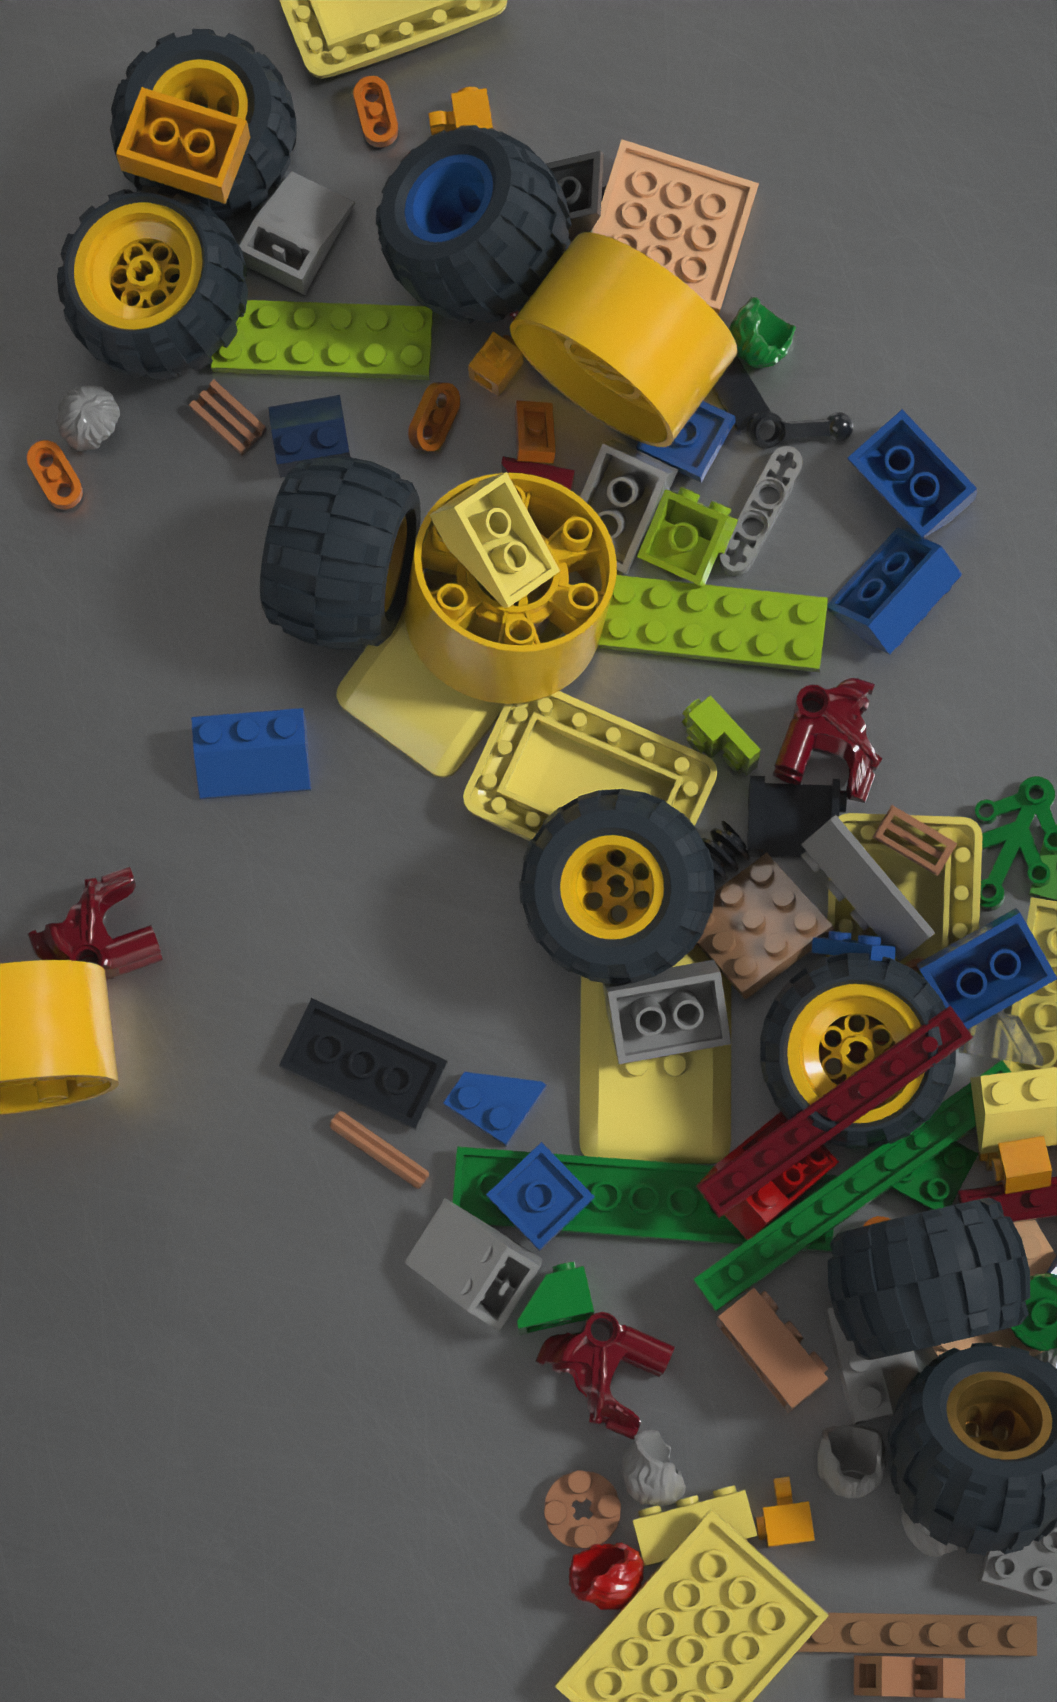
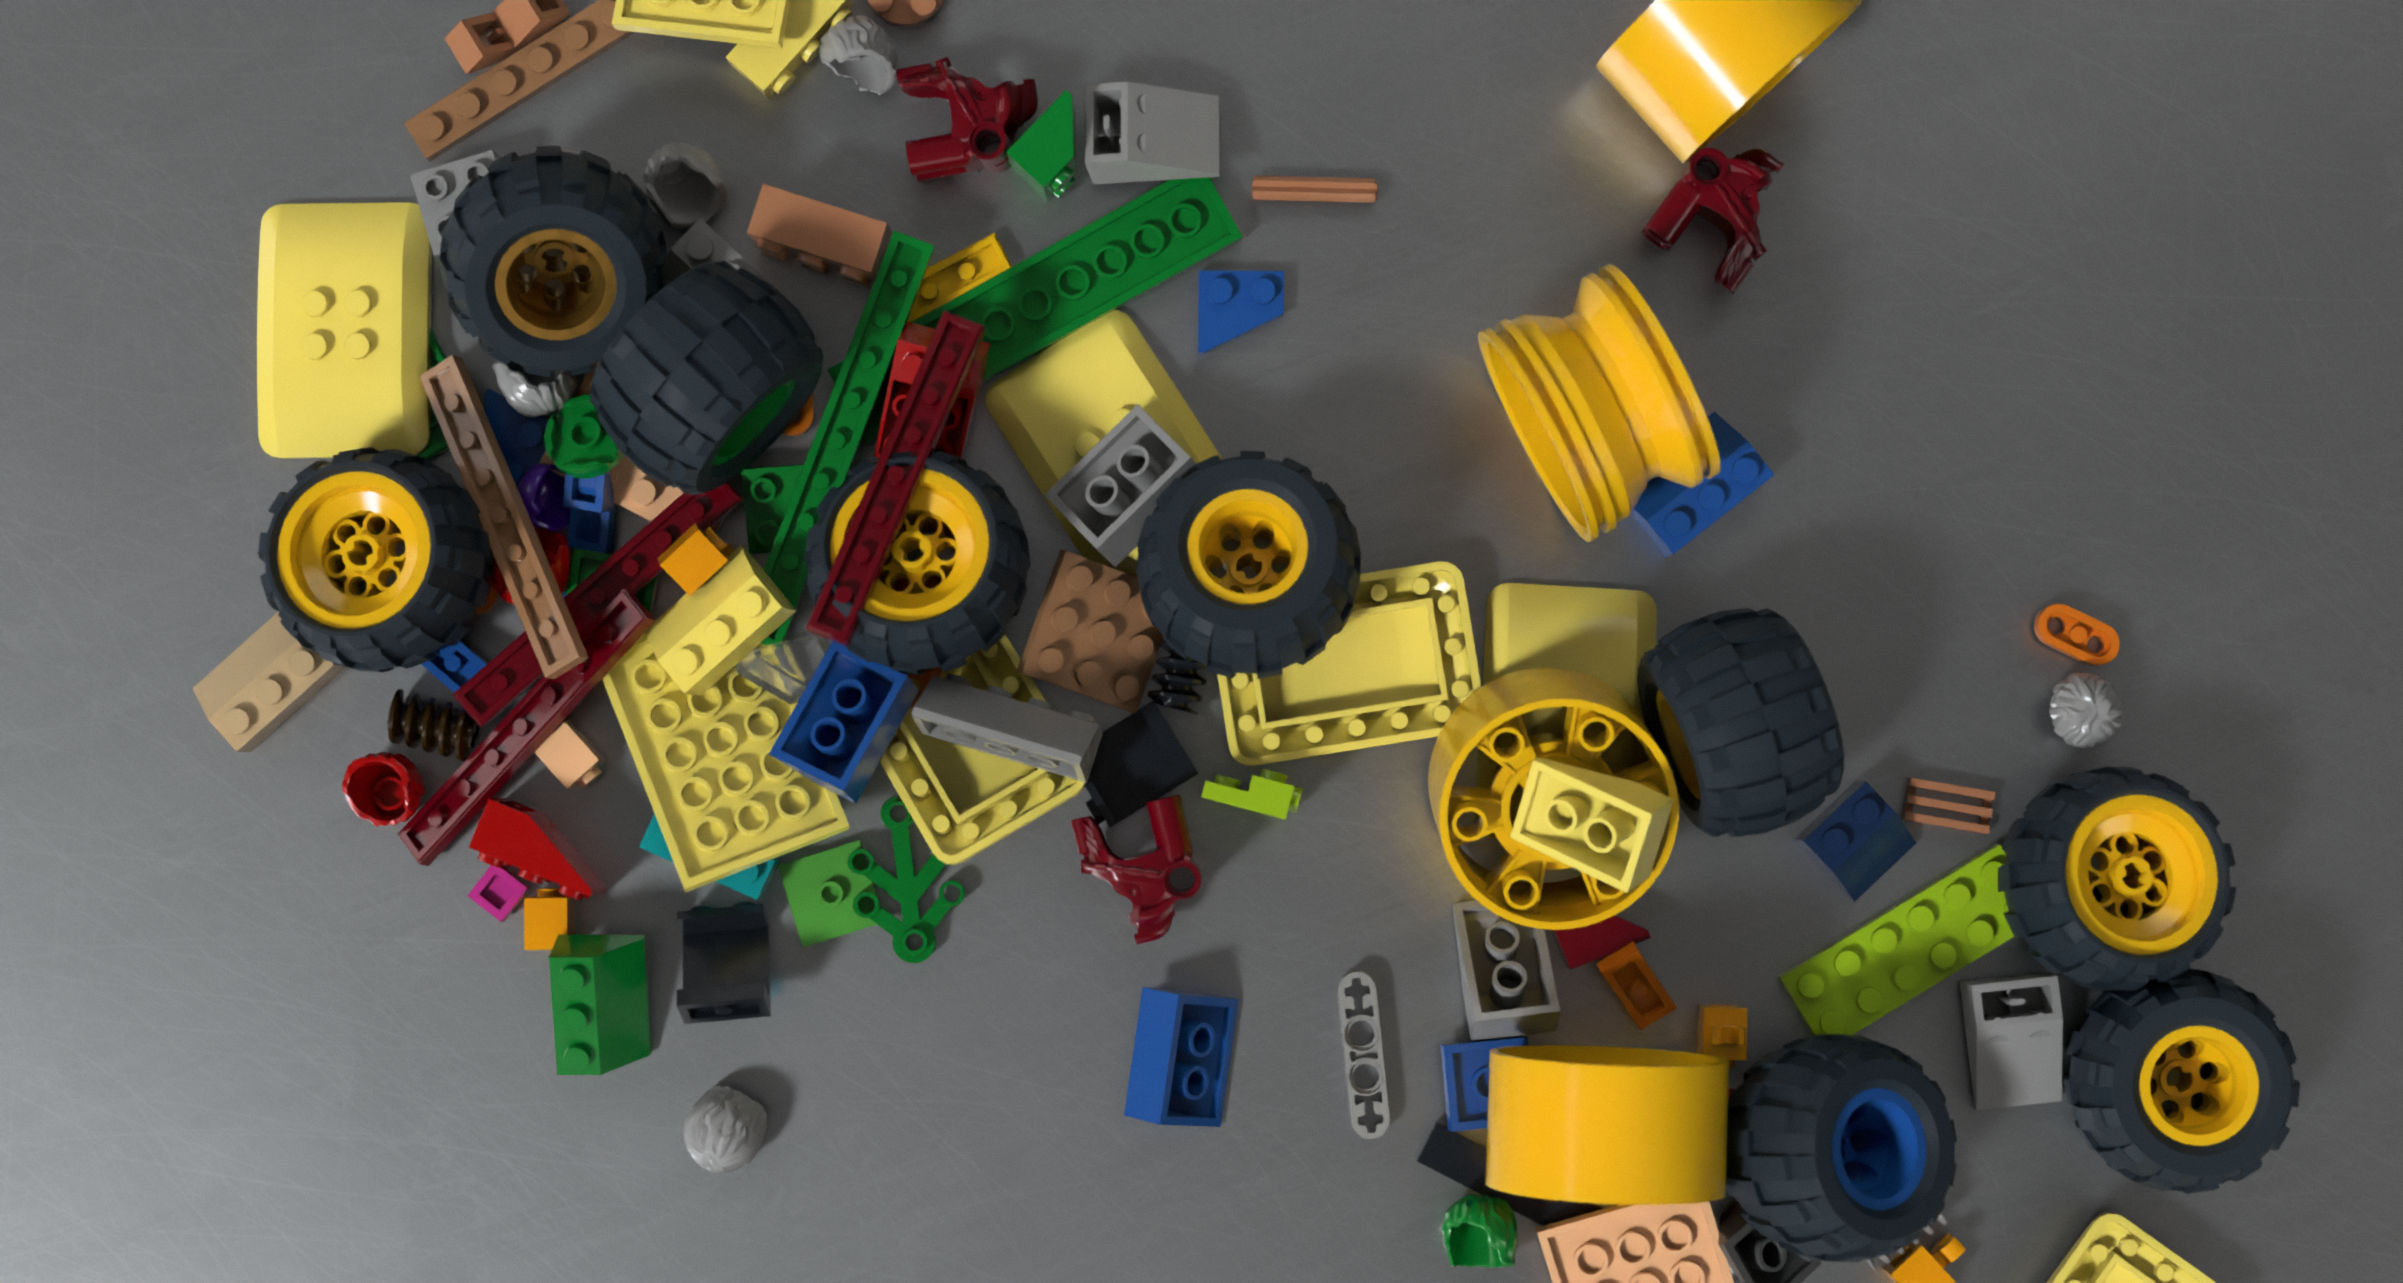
camera: 140 degrees right, 10 degrees up
light orange brick [116,87,251,204] -> none
black plate [279,998,448,1131] -> none
orange plate [353,76,399,148] -> none
orange plate [408,382,460,451] -> none
blue plate [486,1142,595,1251] -> none
lime plate [599,575,828,673] -> none
lime plate [637,487,738,586] -> none
black piece [746,410,853,448] -> none
light orange brick [755,1476,815,1548] -> none
blue plate [812,931,896,961] -> none
blue slope [847,409,977,539] -> none
nougat tile [872,805,957,876] -> none
none -> yellow tile [905,233,1013,326]
none -> yellow wheel [1478,264,1721,542]

